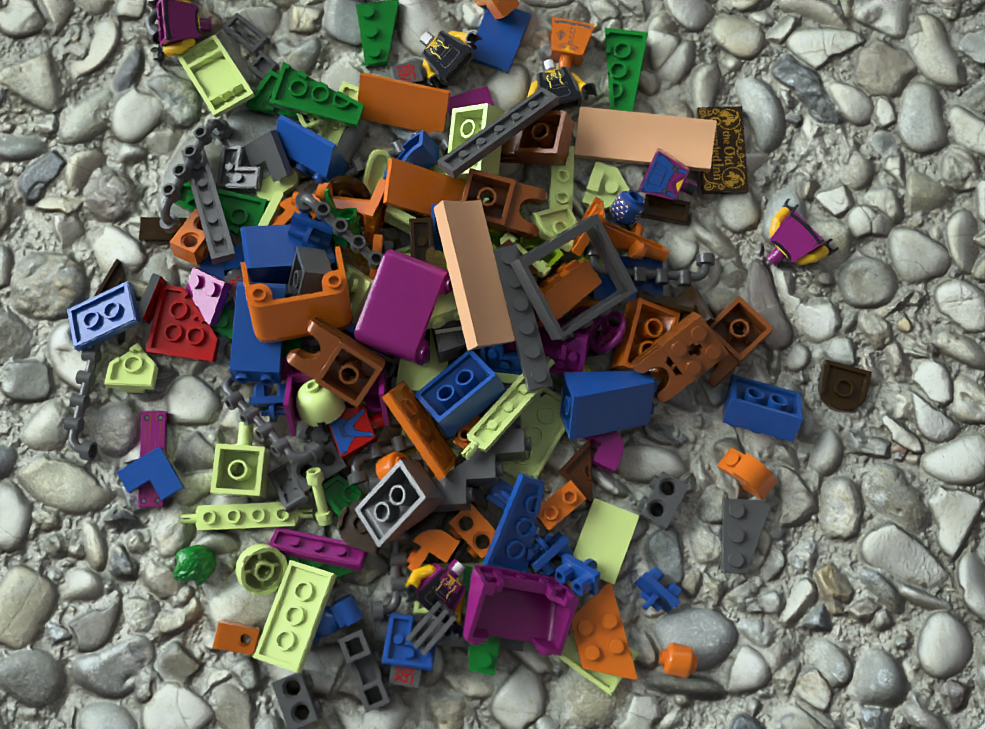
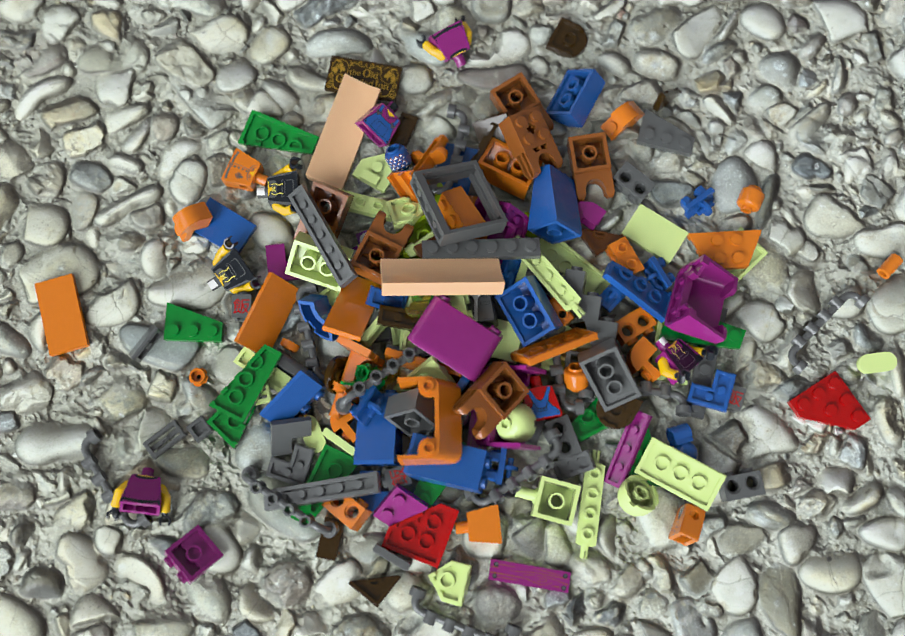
camera: 80 degrees left, 0 degrees up
tile [67,281,141,352] -> none
blue tile [117,446,185,501] -> none
green hair [173,544,217,586] -> none
yellowish green slope [176,34,255,119] -> none
yellowish green bar [306,467,333,526] -> none
dark grey arch [338,629,393,713] -> none
yellowish green tile [362,149,391,195] -> none
dark grey tile [406,600,458,656] -> none
blue hips [555,553,600,596] -> none
magenta piece [589,311,626,353] -> none
none -> magenta plate [164,525,224,585]
none -> orange plate [189,368,208,387]
none -> orange tile [280,338,300,353]
none -> orange torso [455,504,502,544]
none -> dark orange brick [566,132,615,203]
none -> dark brown tile [652,87,682,113]

